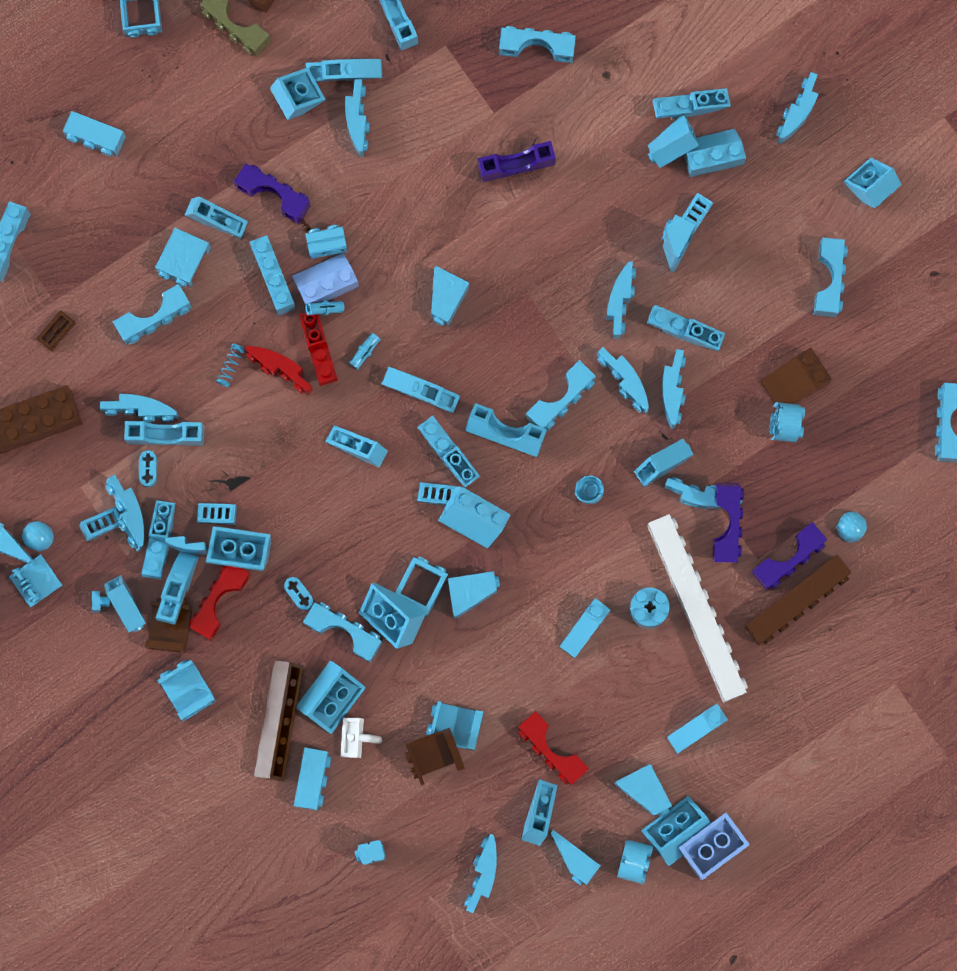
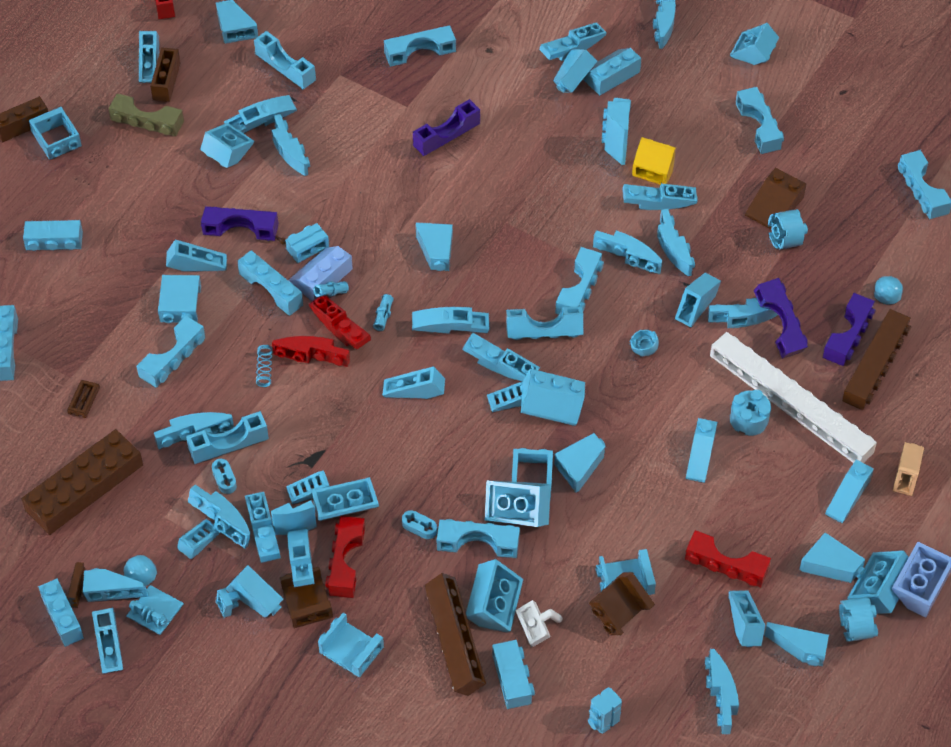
camera: 25 degrees left, 25 degrees down
medium azure slope [606,261,636,339] -> none
none -> yellow slope [632,137,676,185]
none -> light nougat slope [893,442,924,496]

